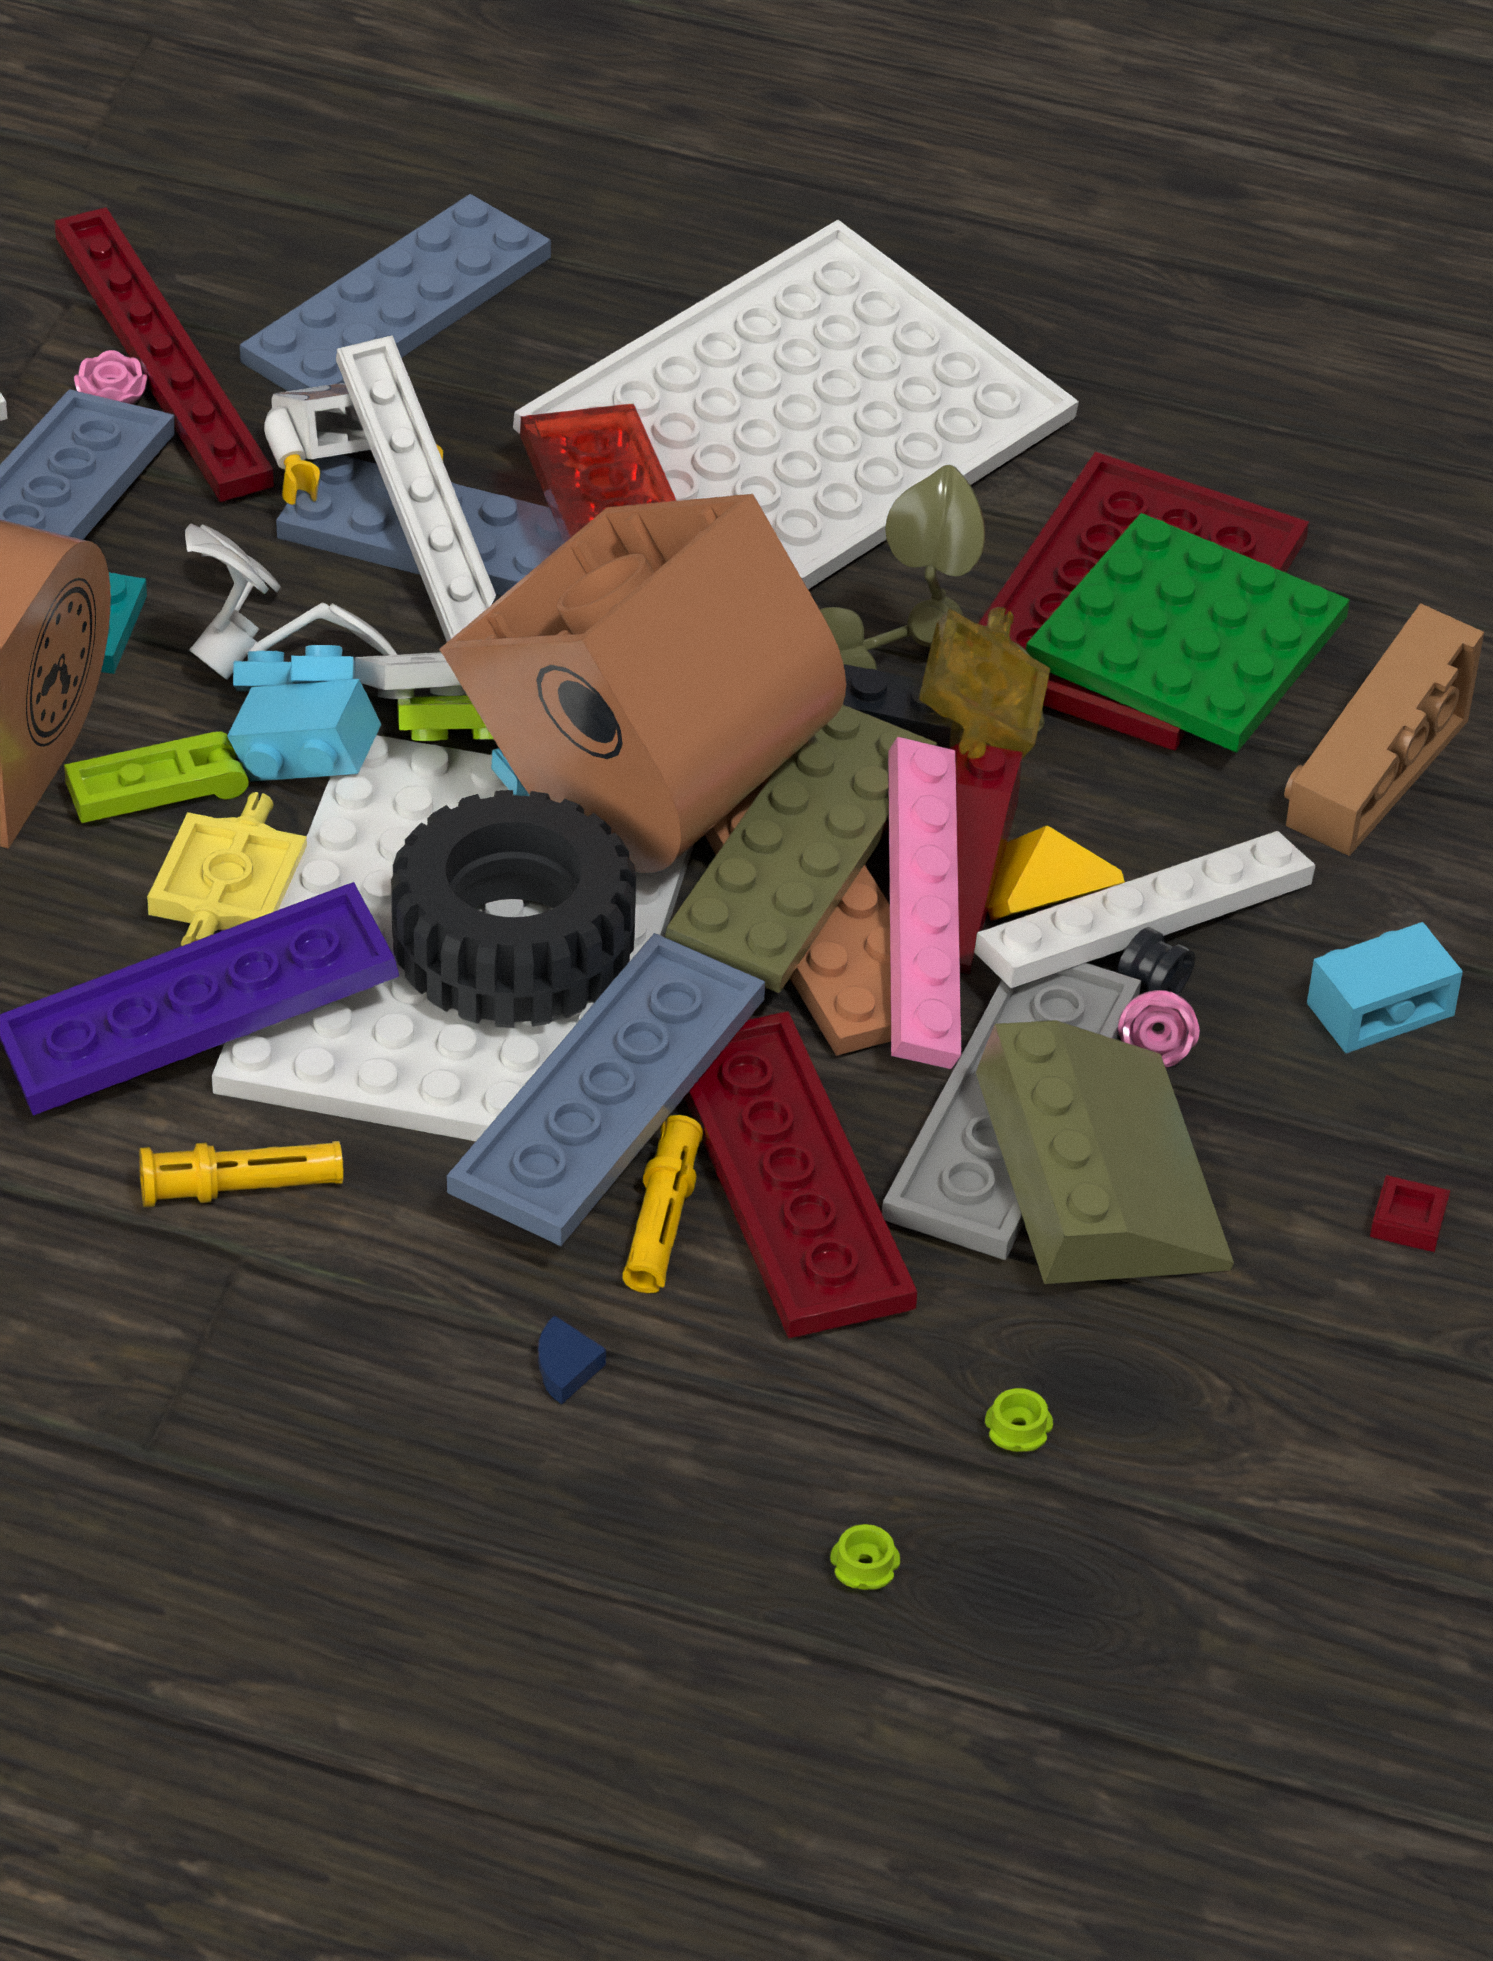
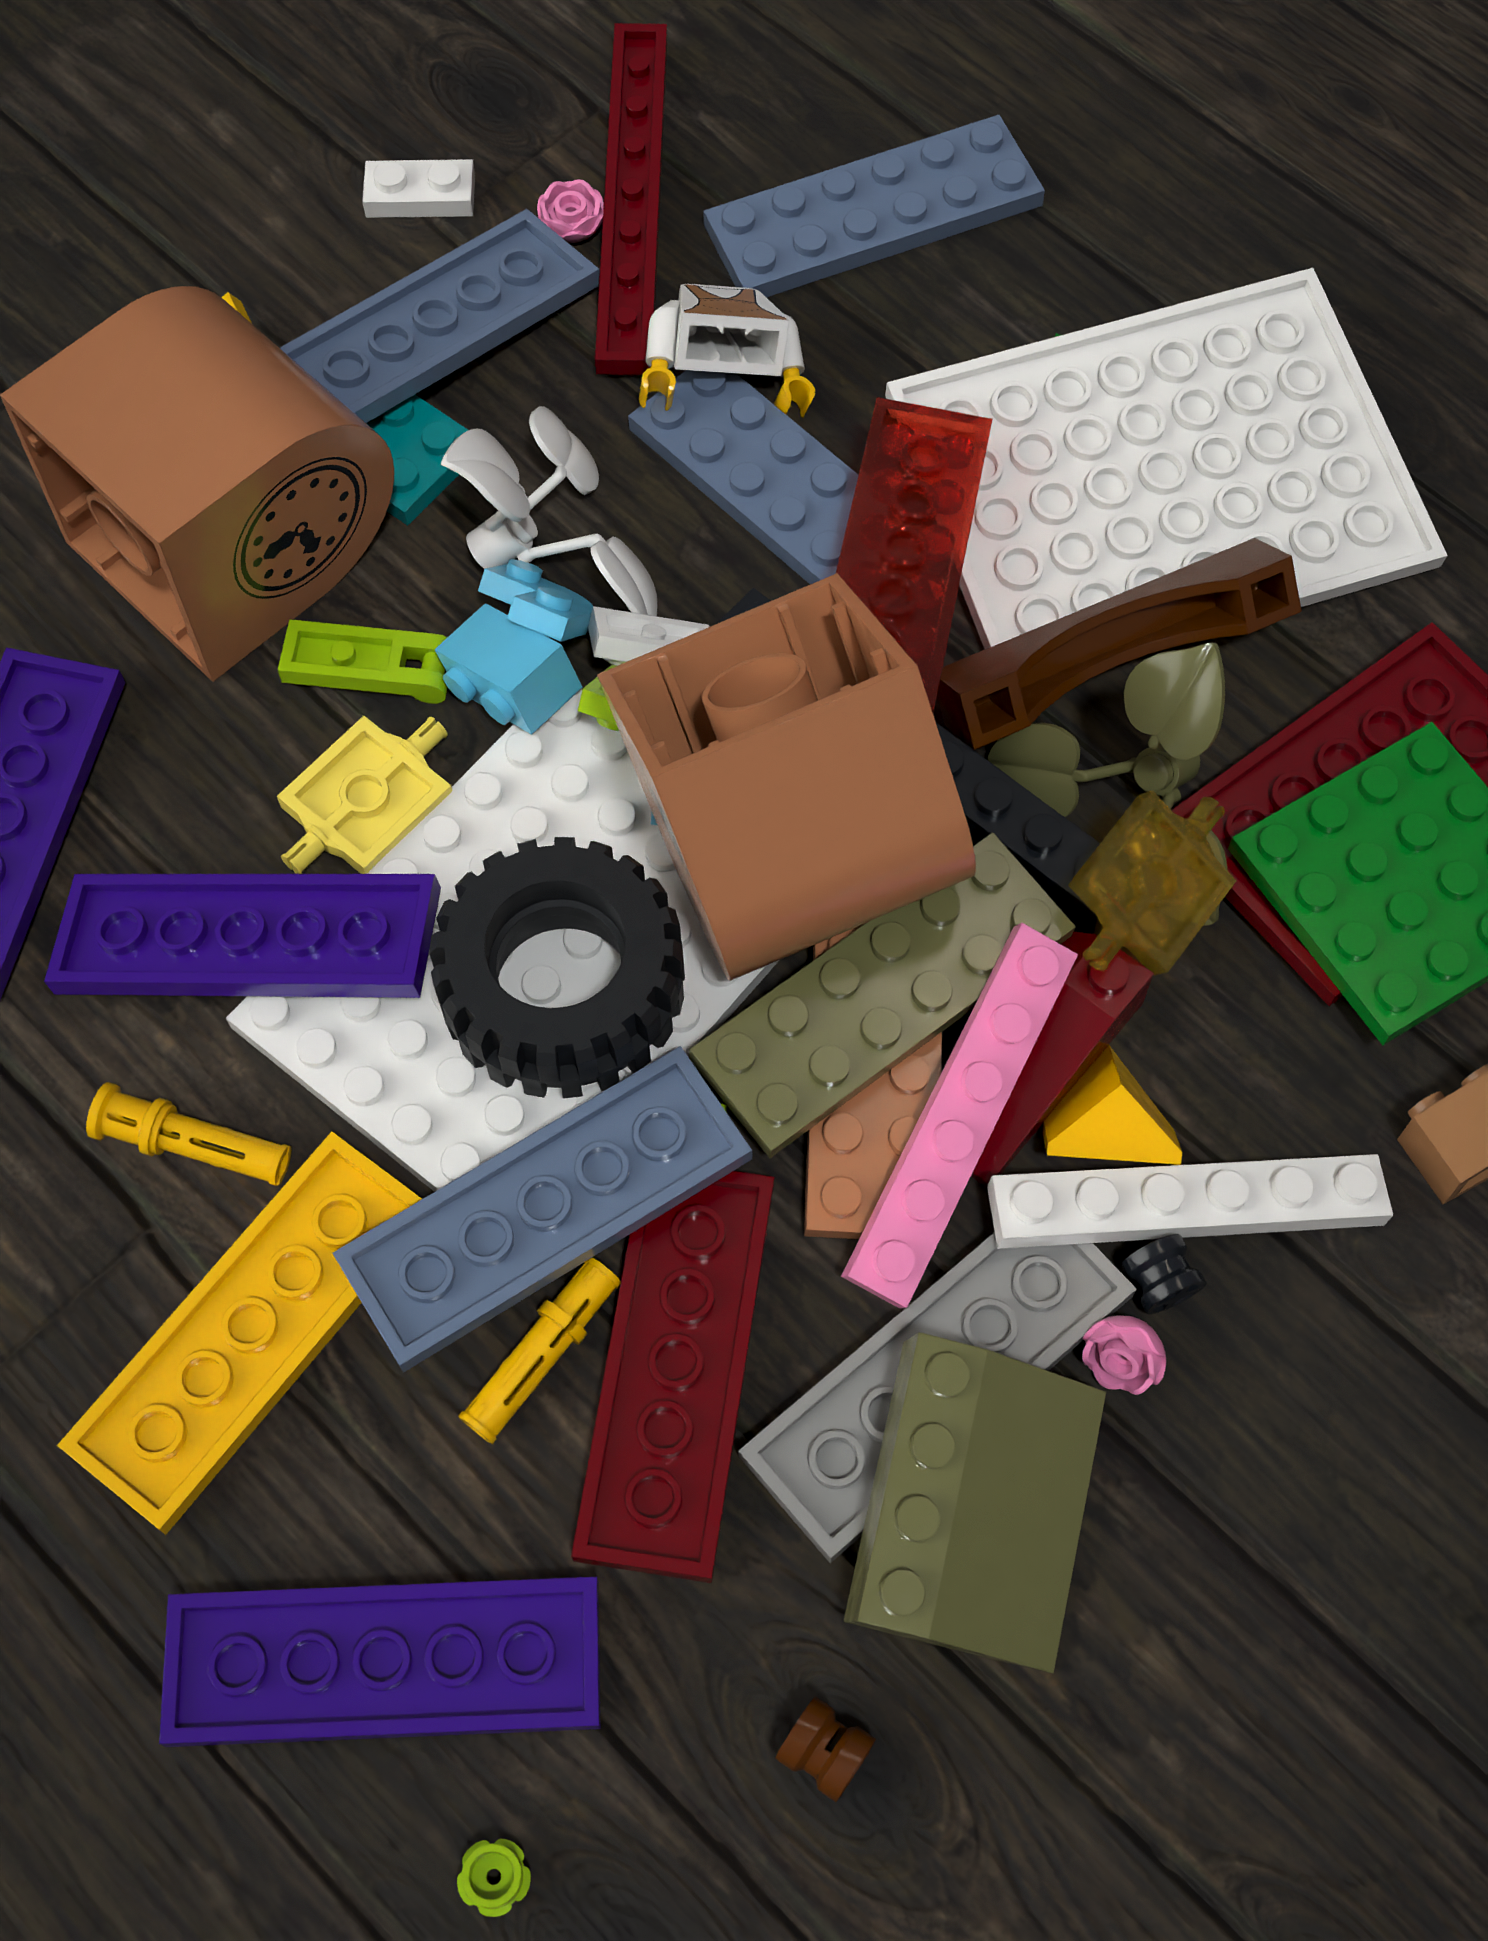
camera: 30 degrees right, 20 degrees up
white tile [336,335,496,642] -> none
dark blue tile [538,1315,606,1404] -> none
lime plate [985,1388,1053,1452] -> none
medium azure brick [1307,922,1463,1053] -> none
dark red tile [1370,1175,1450,1252] -> none
none -> yellow plate [57,1131,422,1535]
none -> dark purple plate [159,1577,601,1747]
none -> reddish brown wheel [775,1696,876,1803]
none -> reddish brown arch [931,538,1302,750]

